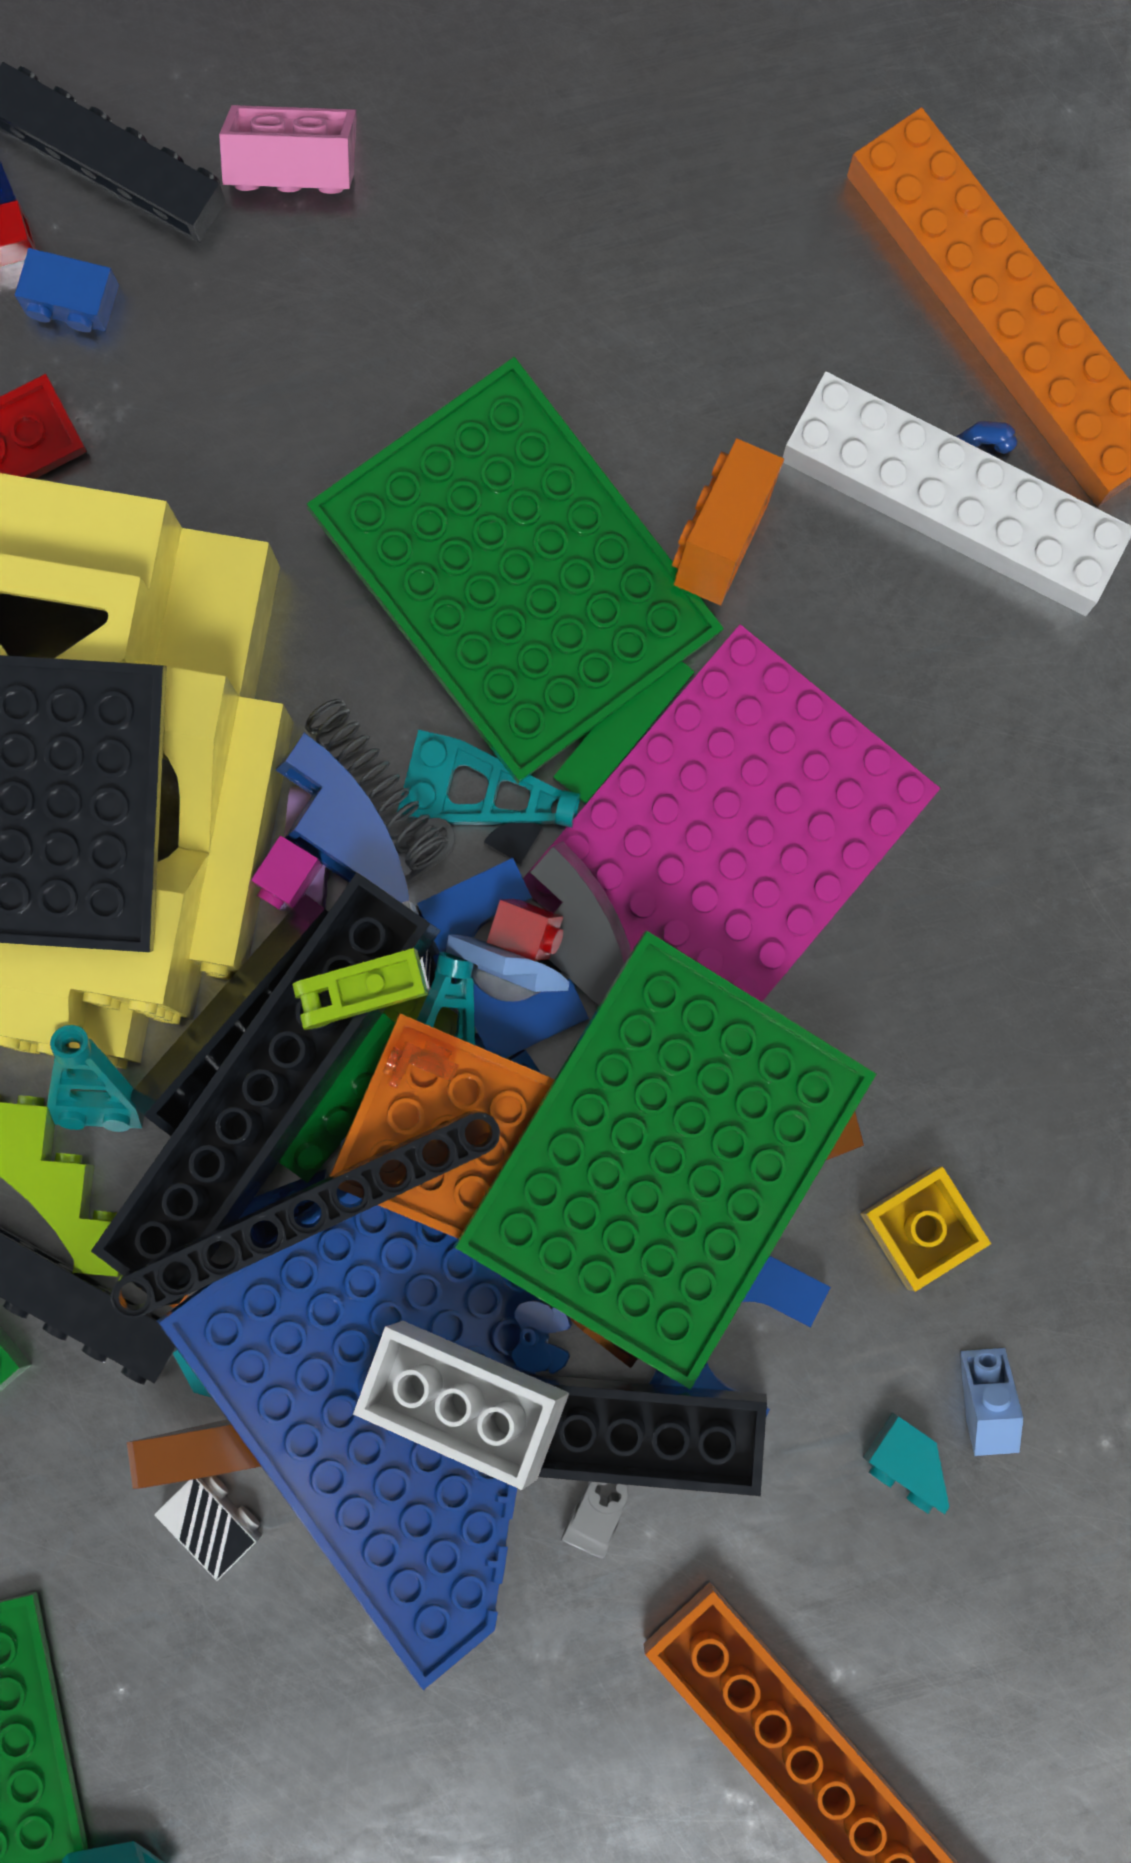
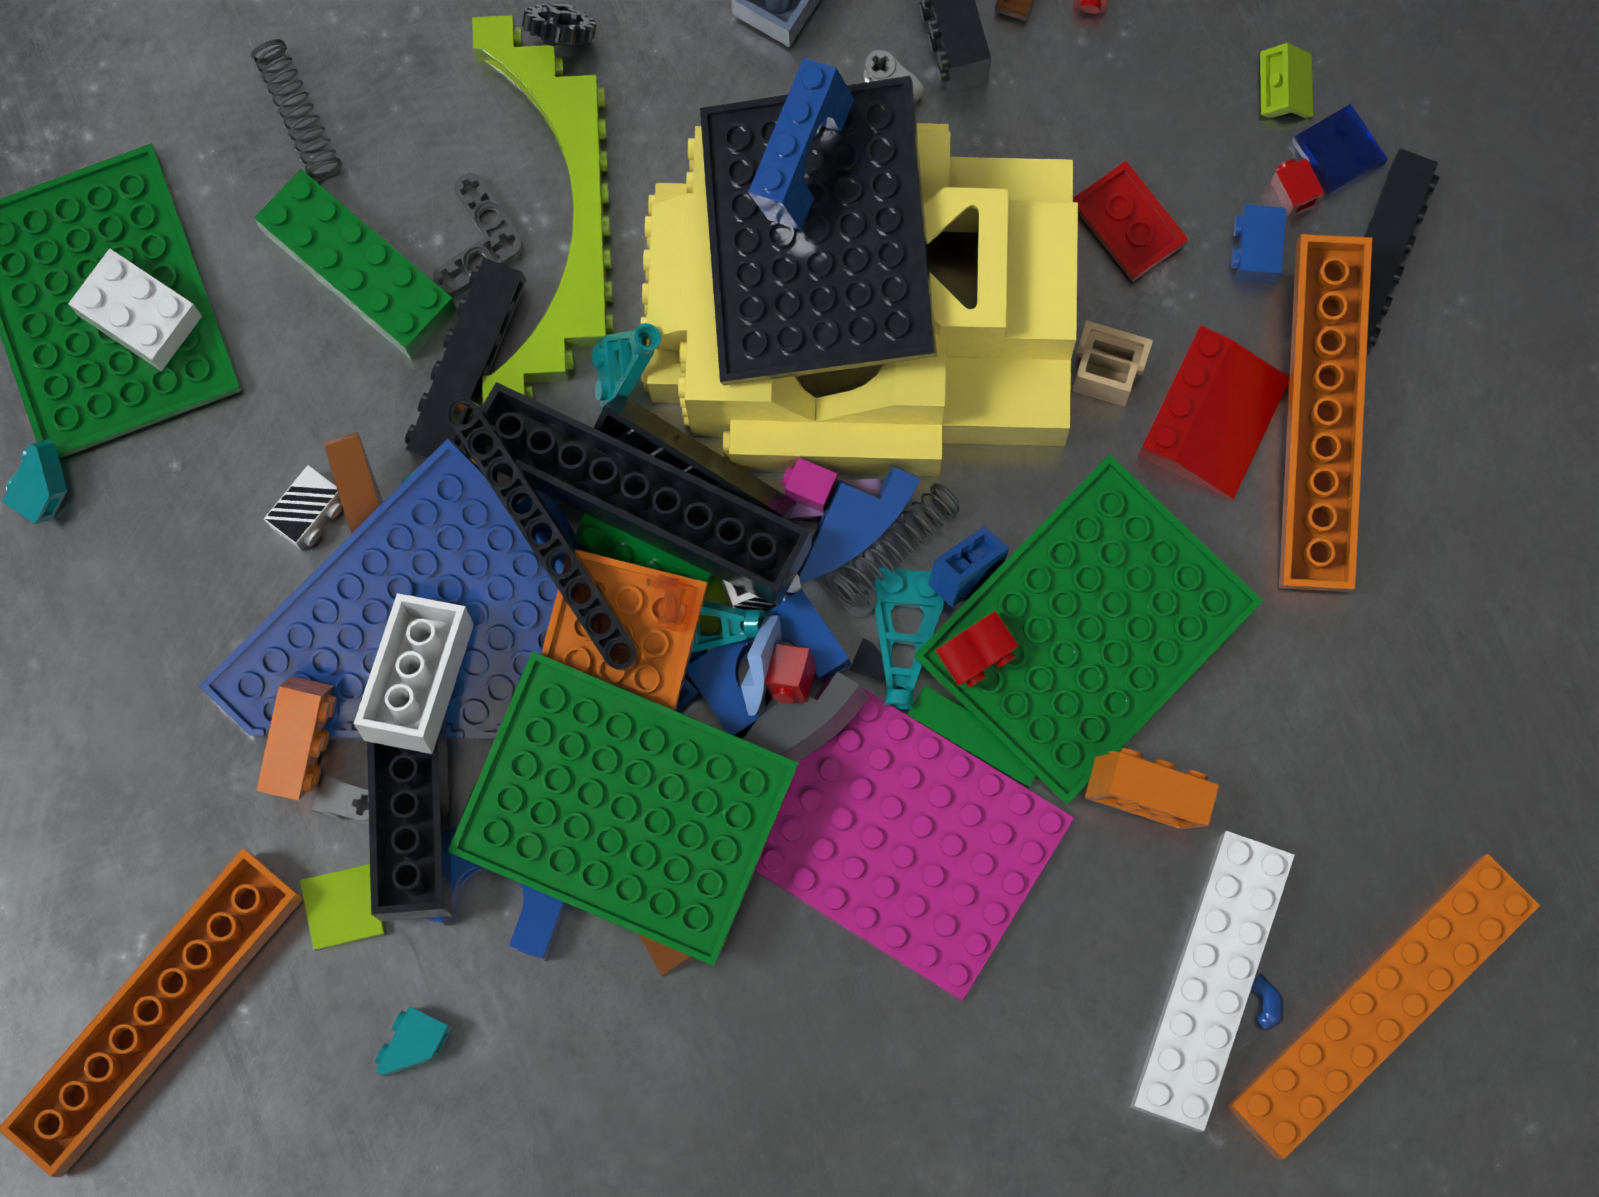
camera: 85 degrees right, 5 degrees down
bright pink slope [219,105,357,194] -> none
lime plate [292,948,429,1030] -> none
blue piece [512,1300,572,1374] -> none
yellow brick [860,1166,991,1292] -> none
light blue slope [960,1348,1023,1456] -> none
none -> orange brick [256,676,337,801]
none -> lime tile [300,864,386,951]
none -> blue brick [928,526,1009,607]
none -> red brick [935,611,1019,688]
none -> tan plate [1072,320,1153,407]
none -> red slope [1138,325,1290,501]
none -> orange brick [1279,234,1372,592]

